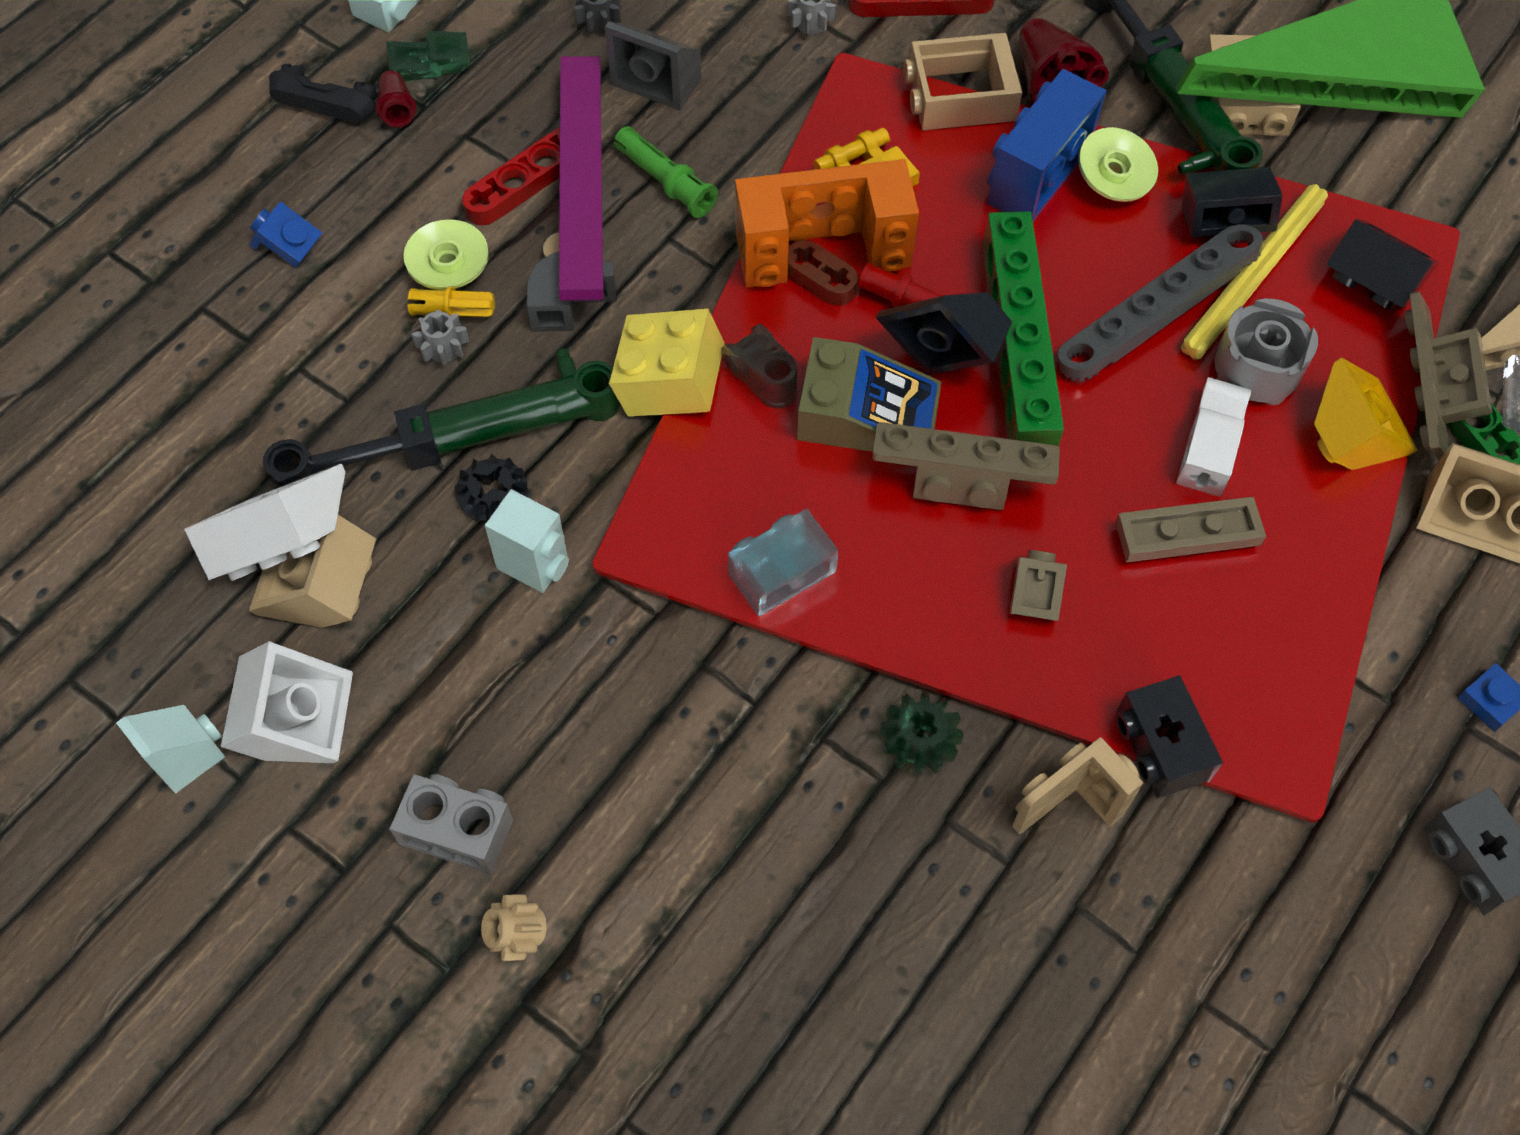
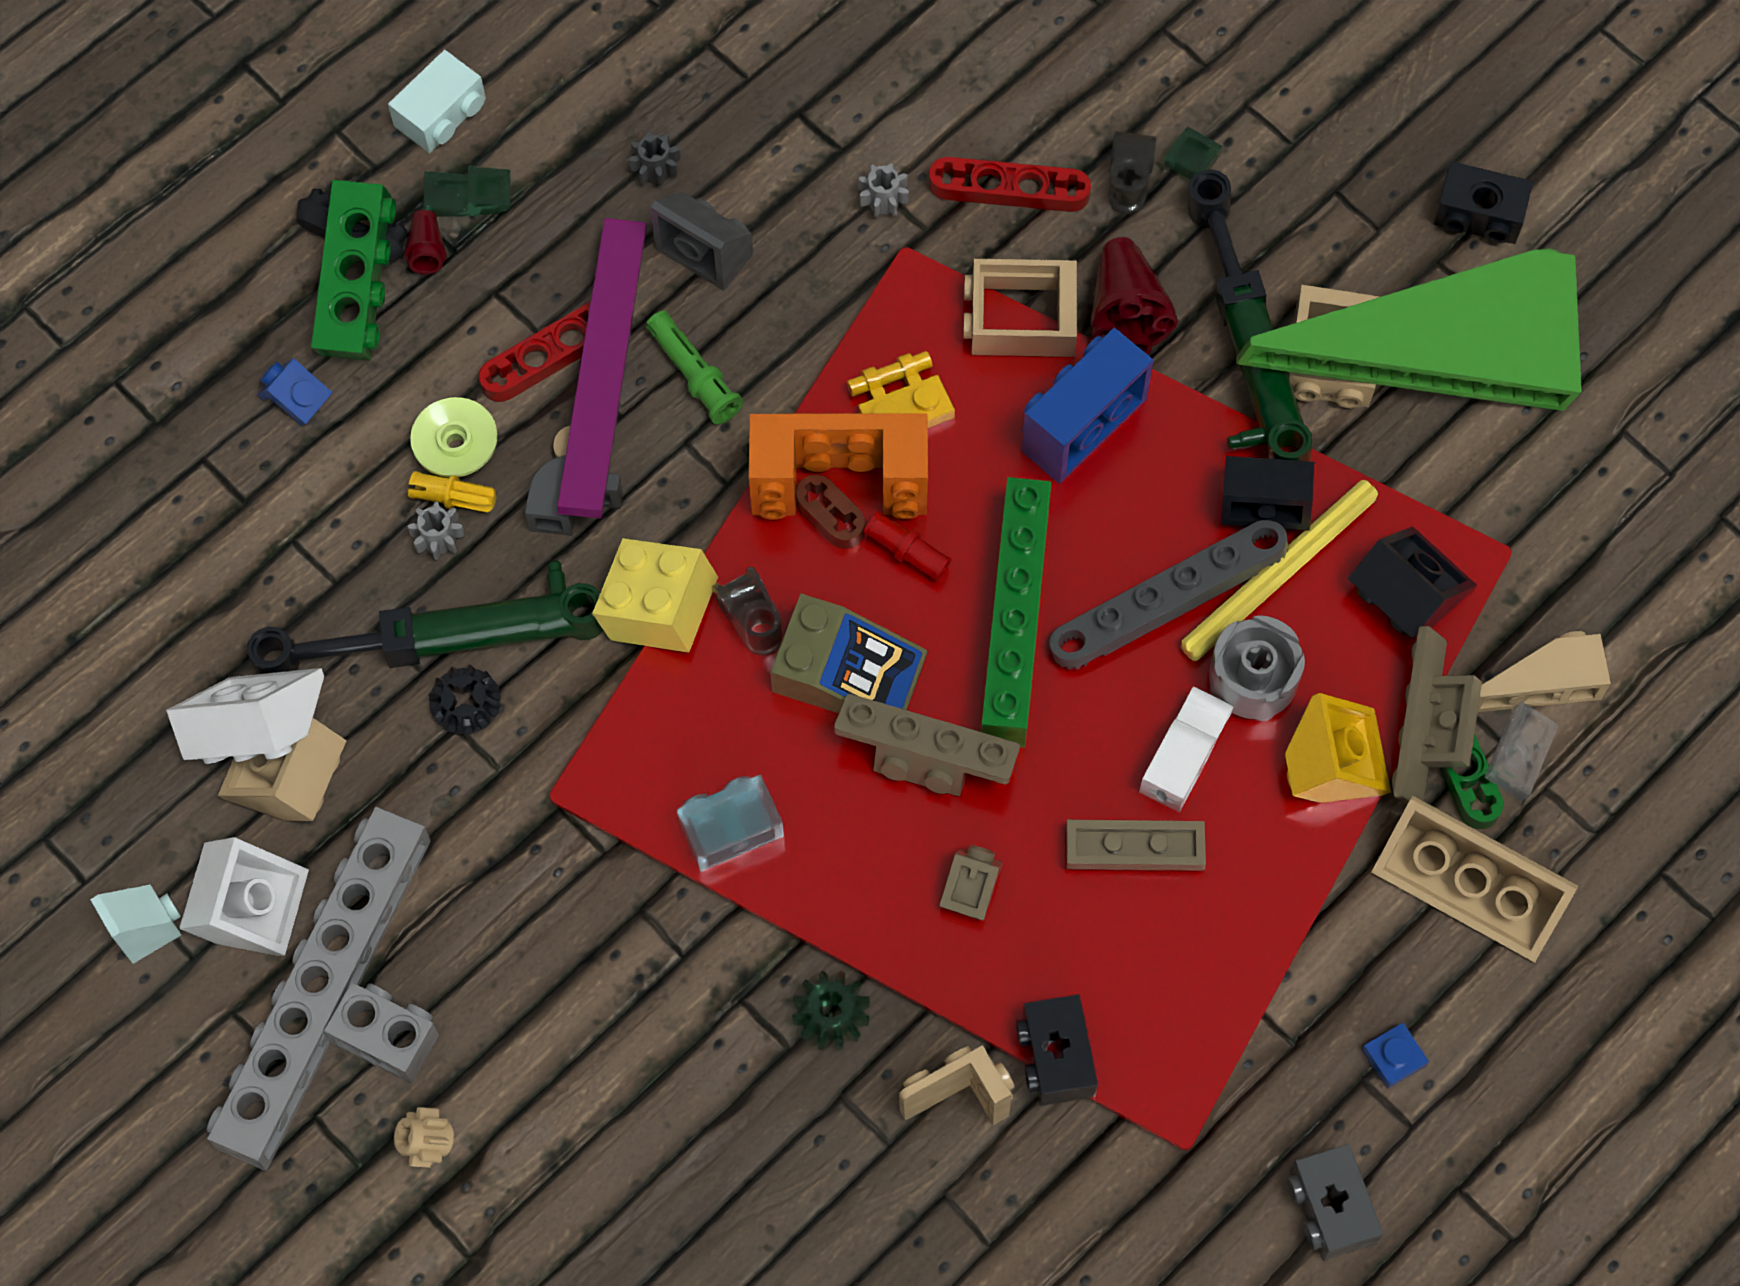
camera: 10 degrees right, 5 degrees up
light aqua brick [485,489,569,593] -> none
black slope [875,292,1012,375] -> none
yellowish green dish [1078,127,1158,202] -> none
none -> light grey brick [207,806,431,1171]
none -> green brick [311,180,396,361]

